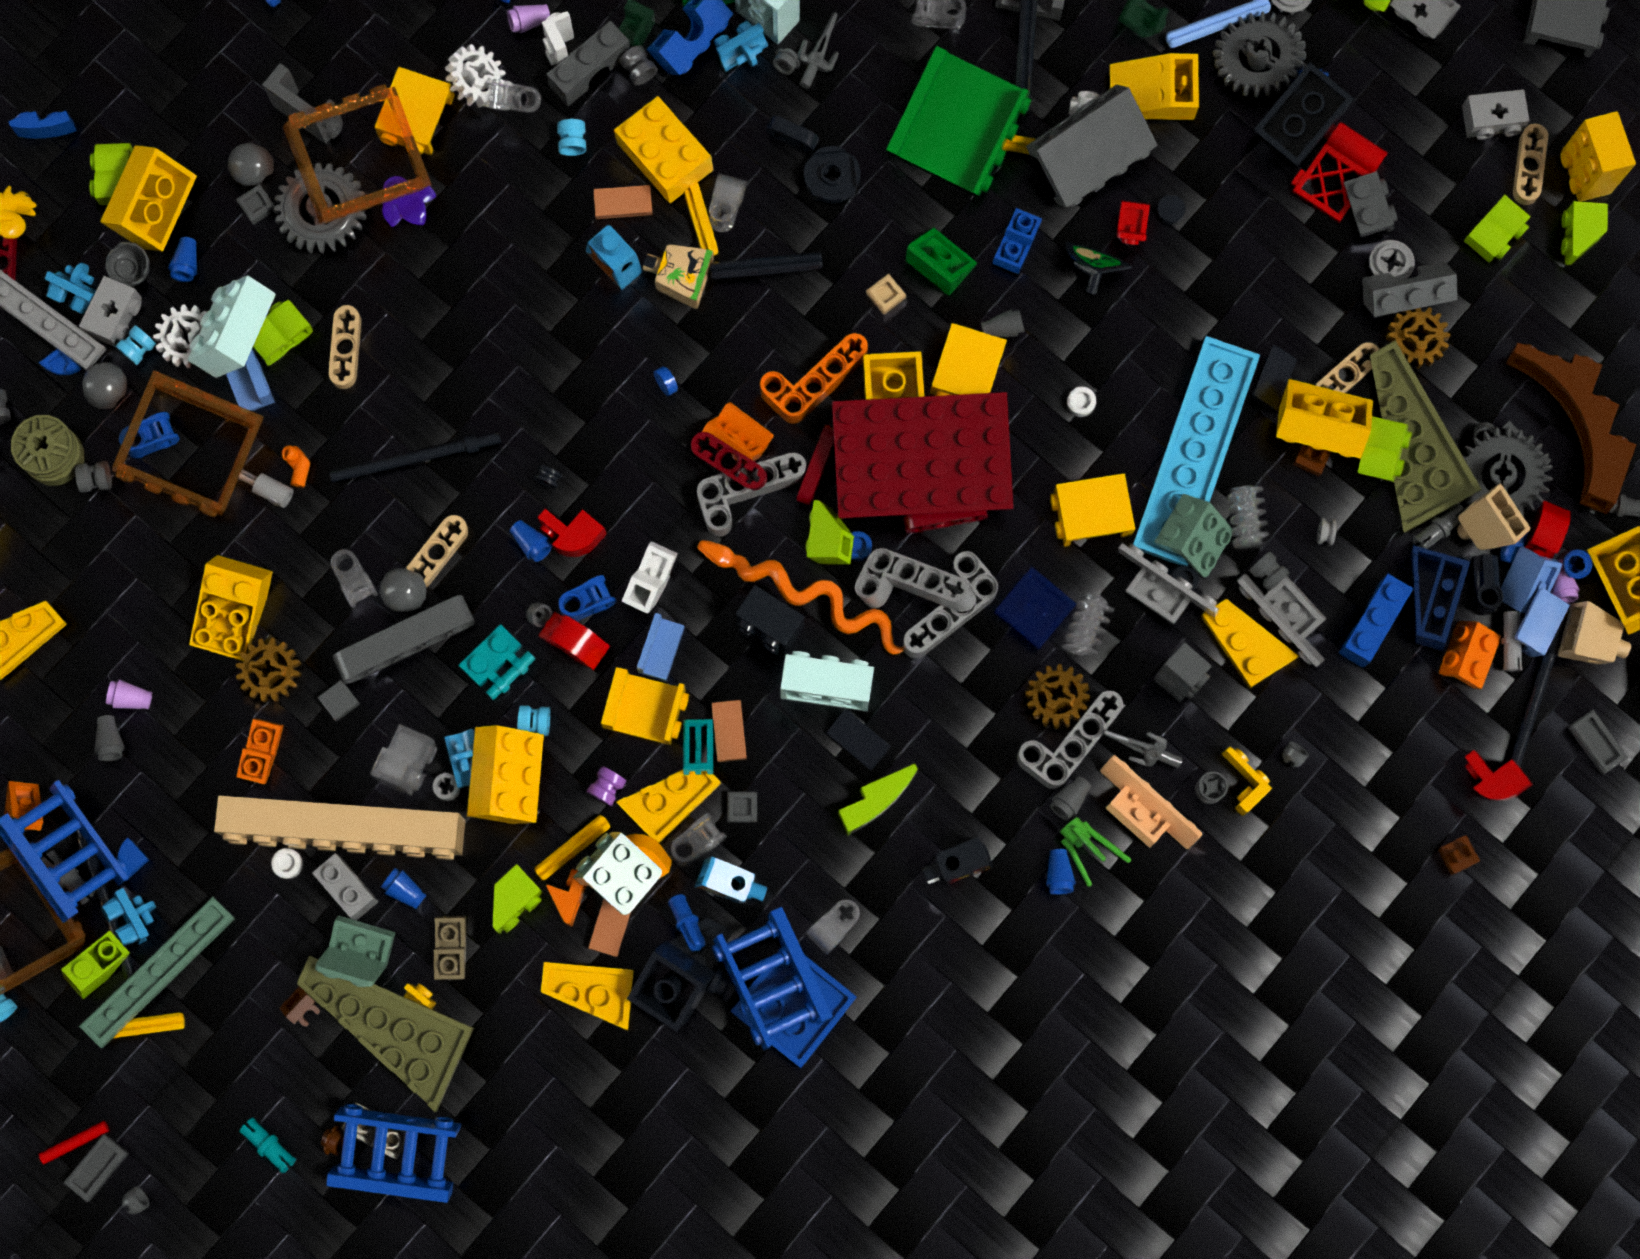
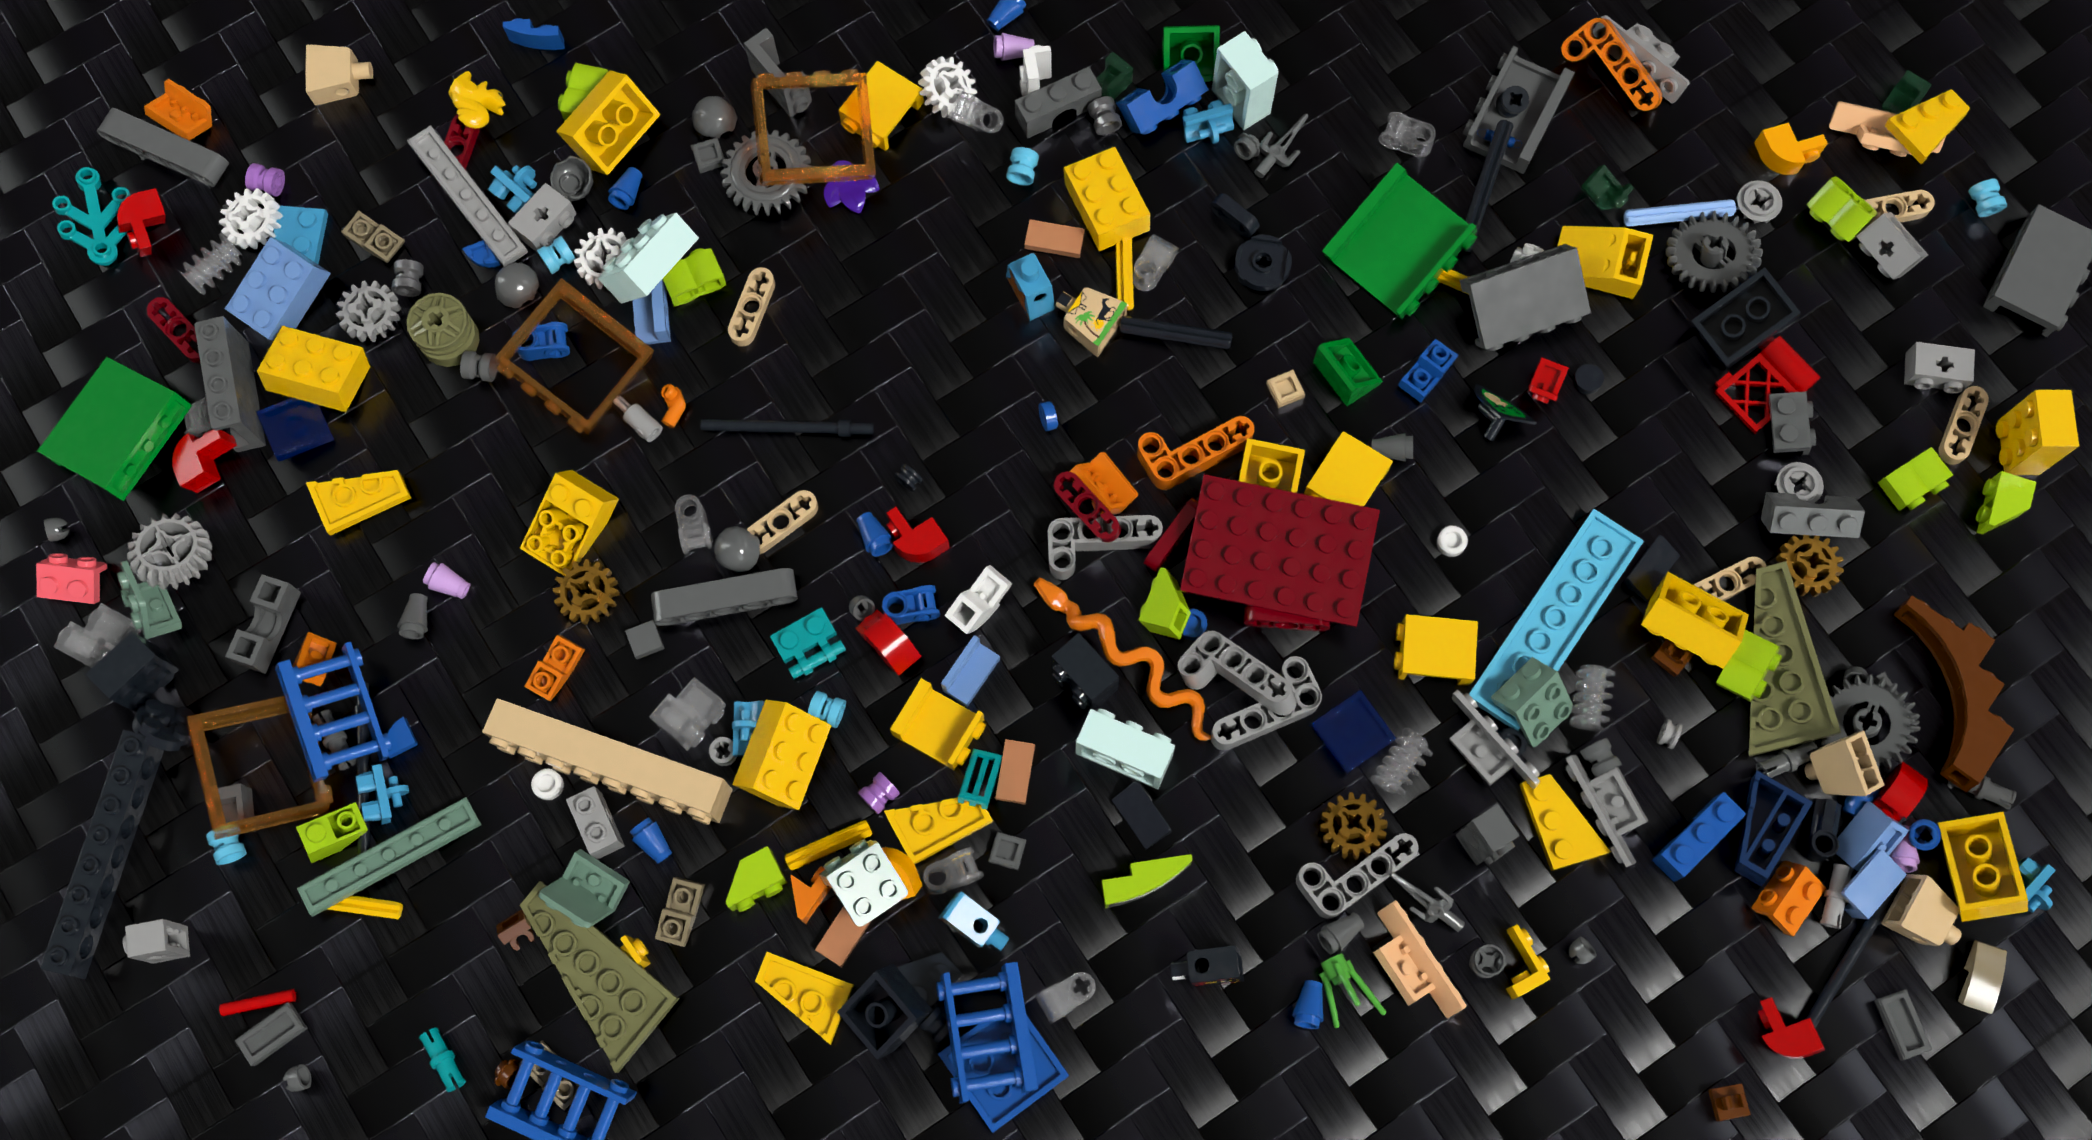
camera: 20 degrees right, 5 degrees down
blue axle [668,894,706,951] -> none

